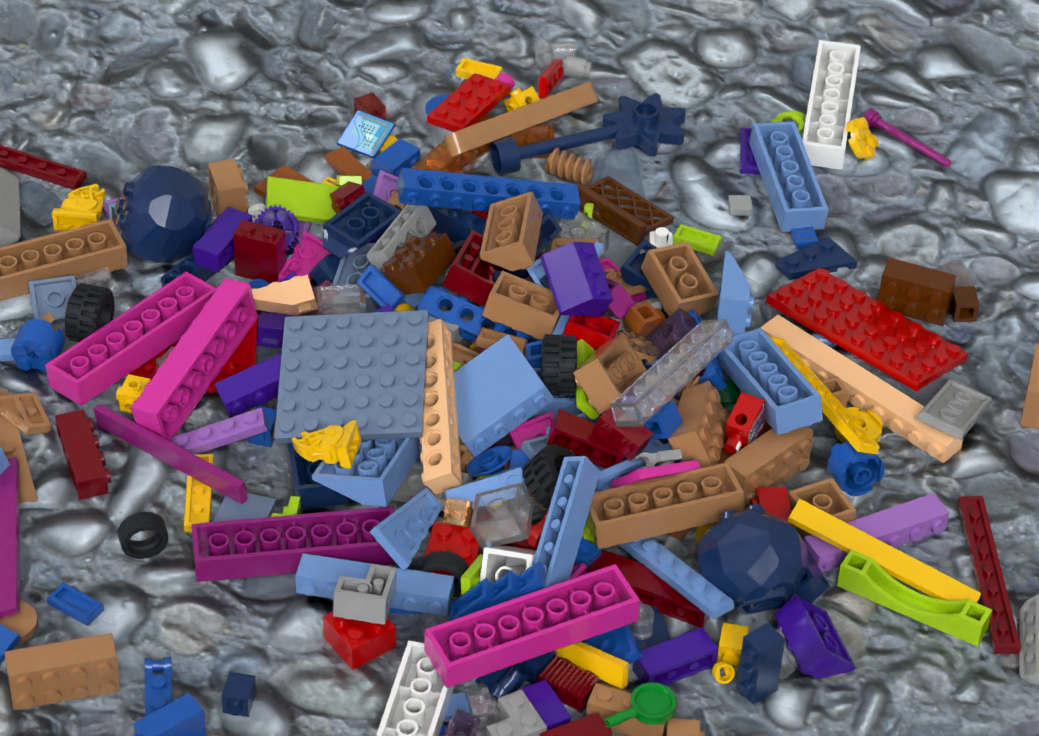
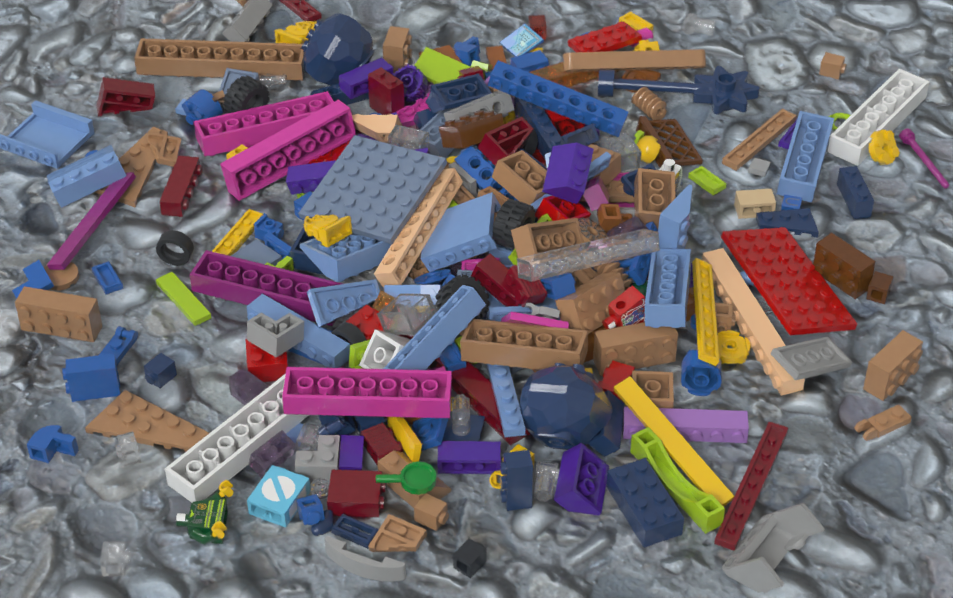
camera: 30 degrees right, 0 degrees up
magenta tile [94,404,248,504] -> none
medium lavender plate [170,407,268,454] -> none
blue tile [356,264,406,311] -> none
blue slope [449,562,545,621] -> none
medium nougat slope [480,191,543,271] -> none
red tile [539,59,563,98] -> none
light grey brick [562,55,592,80] -> none
none -> lime tile [156,272,211,326]
none -> clear purple brick [228,367,269,405]
none -> blue brick [254,213,284,242]
none -> blue tile [264,232,292,259]
none -> blue brick [454,36,480,67]
none -> dark blue brick [606,458,684,548]
none -> yellow hair [635,135,660,164]
none -> medium nougat plate [722,108,797,171]
none -> tan brick [734,188,776,219]
none -> medium nougat brick [819,52,847,80]
none -> dark blue brick [837,166,874,219]

